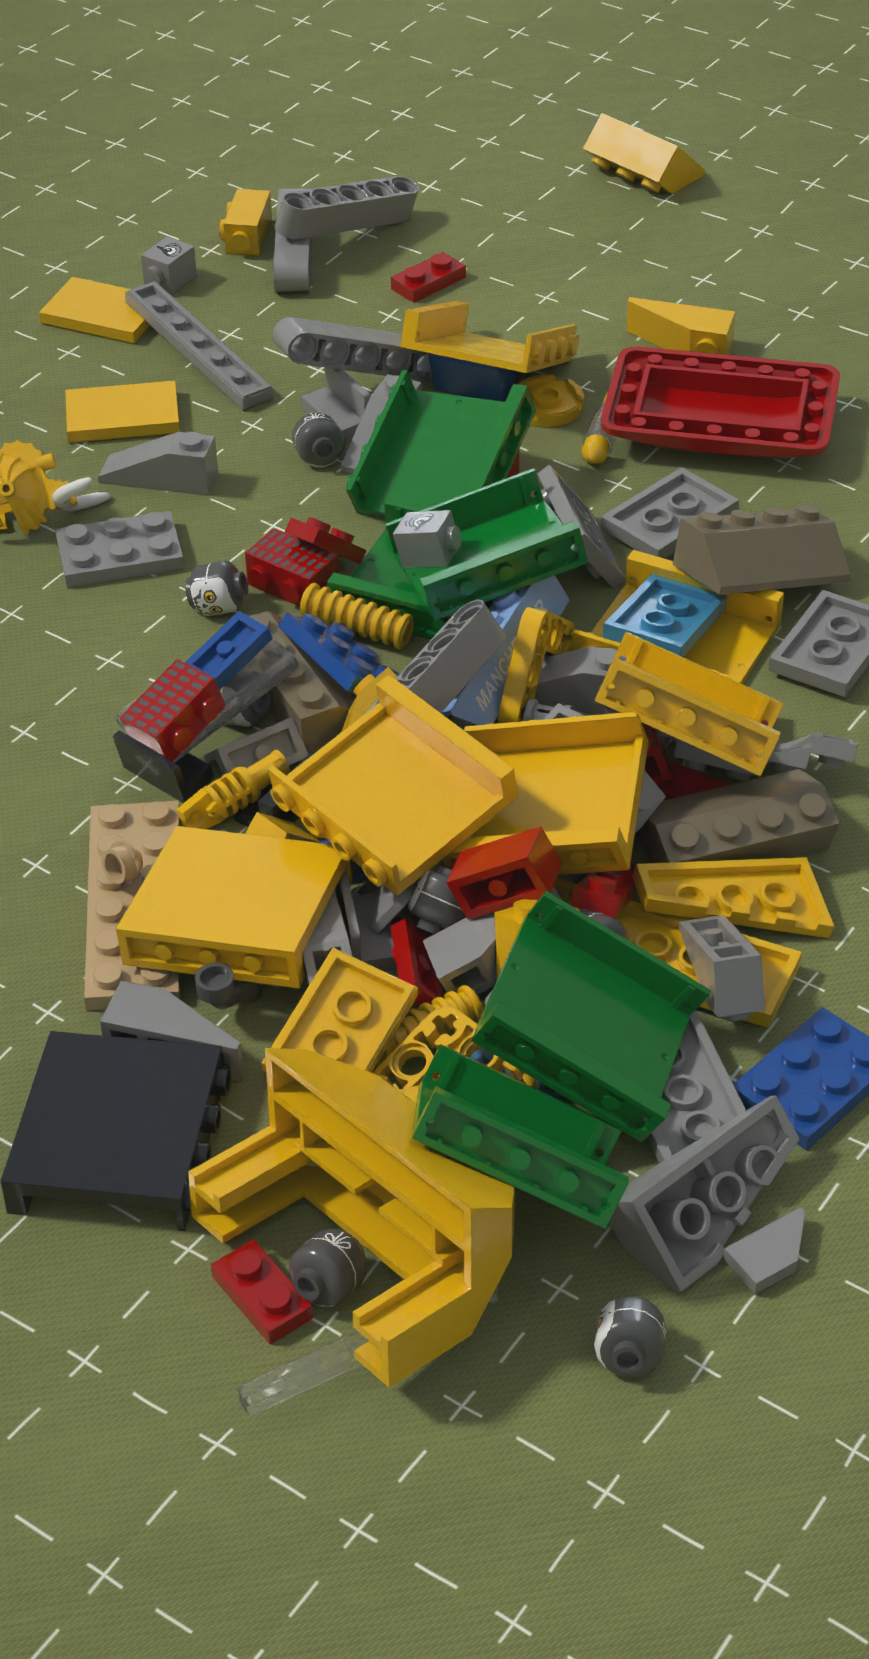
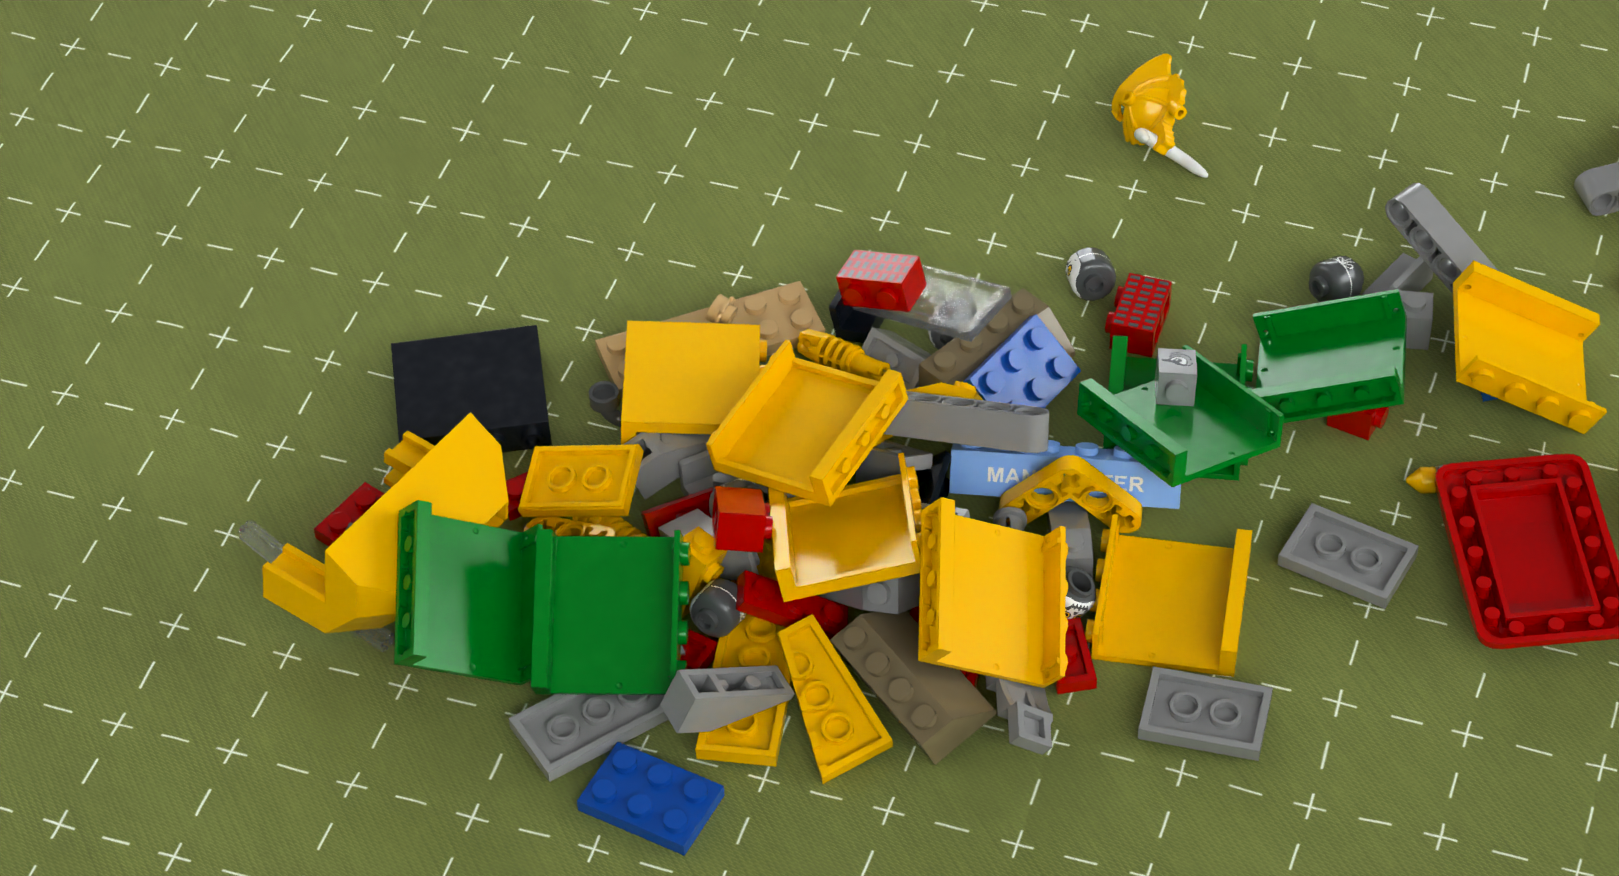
camera: 75 degrees right, 5 degrees up
yellow tile [39,277,150,344] -> none
light grey plate [55,511,184,588] -> none
yellow tile [65,380,180,443] -> none
light grey slope [98,432,218,495] -> none
light grey slope [100,981,244,1082] -> none
light grey tile [125,281,273,410] -> none
light grey brick [141,237,197,295] -> none
blue plate [185,611,273,690] -> none
red plate [285,516,366,564] -> none
yellow piece [300,583,414,650] -> none
yellow tile [517,374,584,428] -> none
light grey plate [537,464,626,589] -> none
dark grey head [594,1296,666,1377] -> none
dark azure plate [602,574,727,657] -> none
light grey wedge [609,1095,799,1292] -> none
dark tan slope [673,504,851,595] -> none
light grey tile [723,1207,806,1295] -> none

